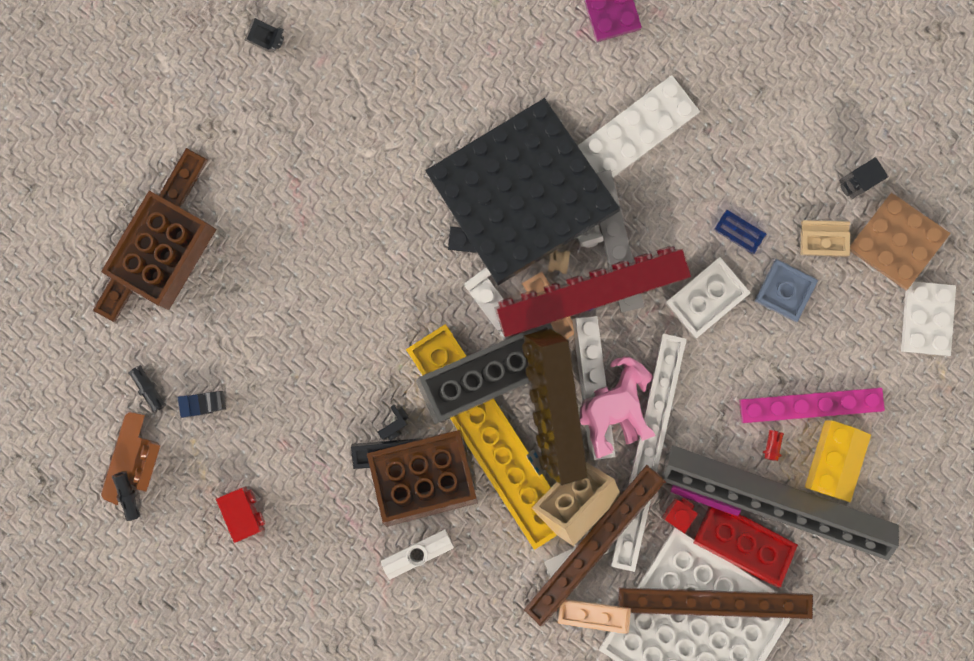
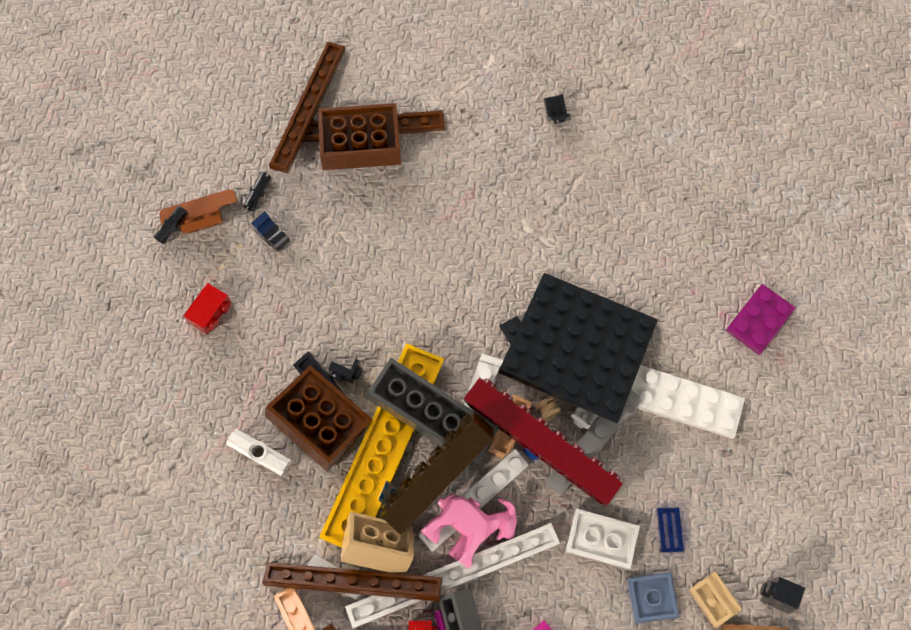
camera: 50 degrees right, 15 degrees down
none -> reddish brown tile [269,41,346,174]

